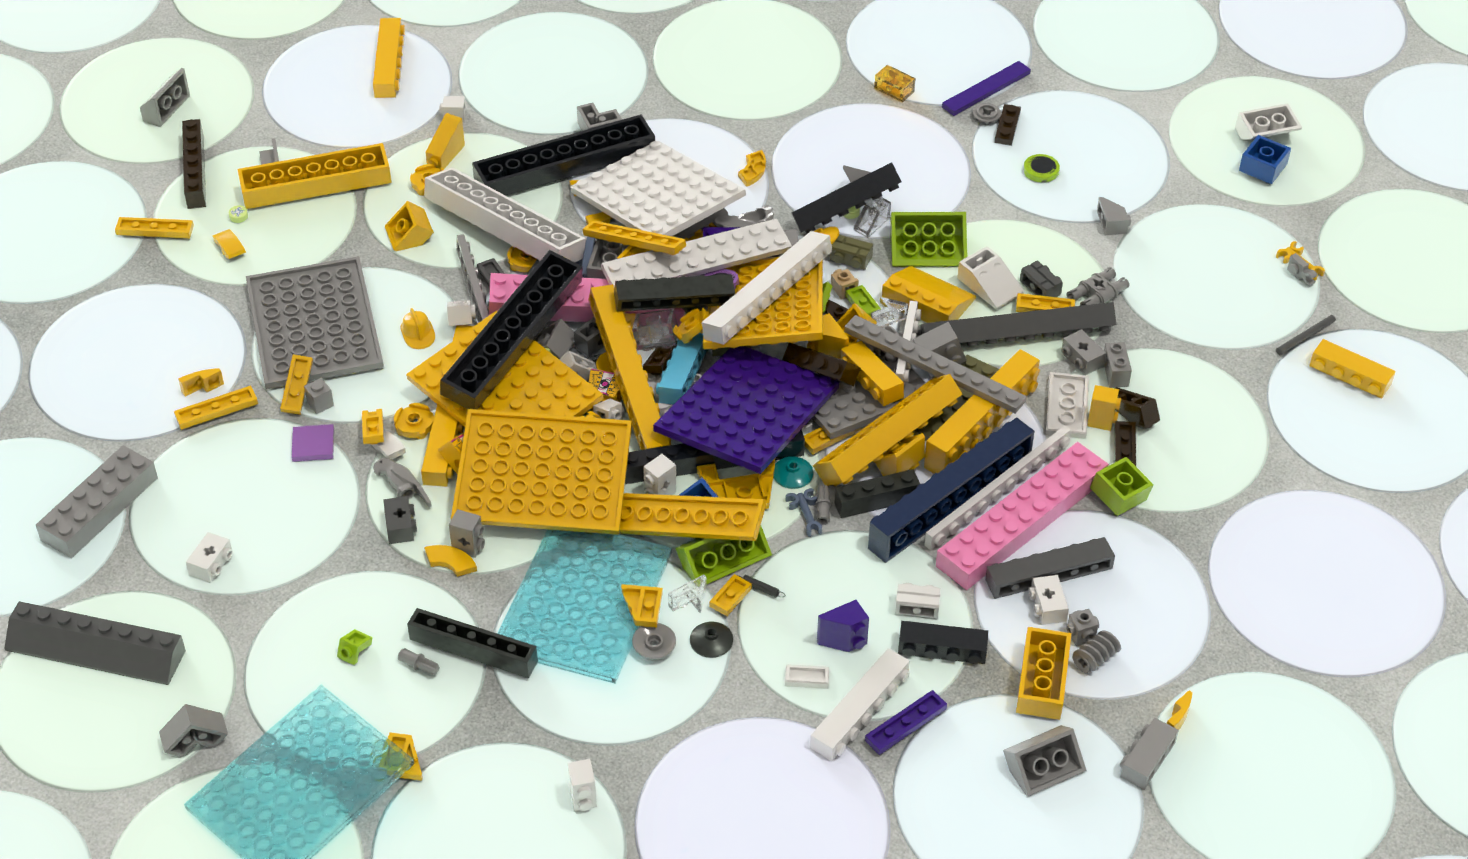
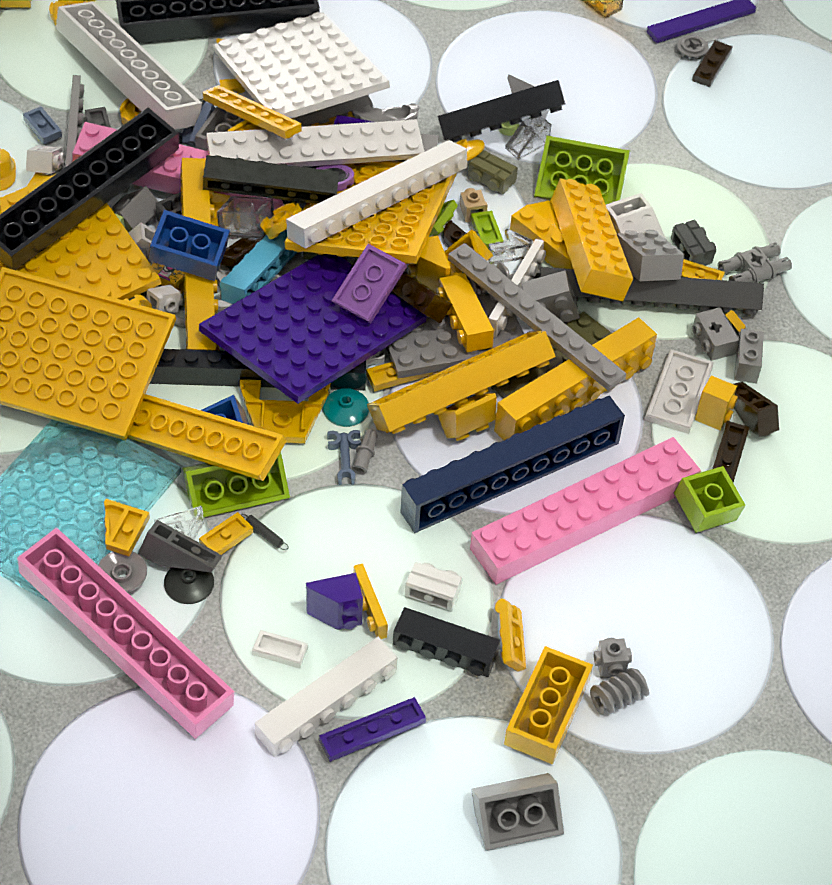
camera: 10 degrees right, 5 degrees up
yellow slope [385,201,434,251] -> none
white brick [643,454,677,495] -> none
yellow tile [738,150,766,187] -> none
pearl dark grey brick [834,469,920,518] -> none
white plate [925,425,1071,551] -> none
dark grey brick [985,537,1115,599] -> none
tile [1023,154,1060,182] -> none
white brick [1028,575,1069,625] -> none
light grey slope [1096,197,1131,235] -> none
light grey brick [1119,718,1179,790] -> none
yellow slope [1167,690,1193,730] -> none
none -> bright pink brick [17,527,234,739]
none -> sand blue plate [23,106,62,144]
none -> dark grey slope [138,520,222,572]
none -> blue brick [149,210,230,281]
none -> medium lavender tile [332,244,407,324]
none -> yellow plate [353,563,388,639]
none -> yellow plate [495,598,527,672]
none -> yellow brick [551,178,633,301]
none -> light grey brick [617,230,684,281]
none -> yellow tile [725,310,746,334]

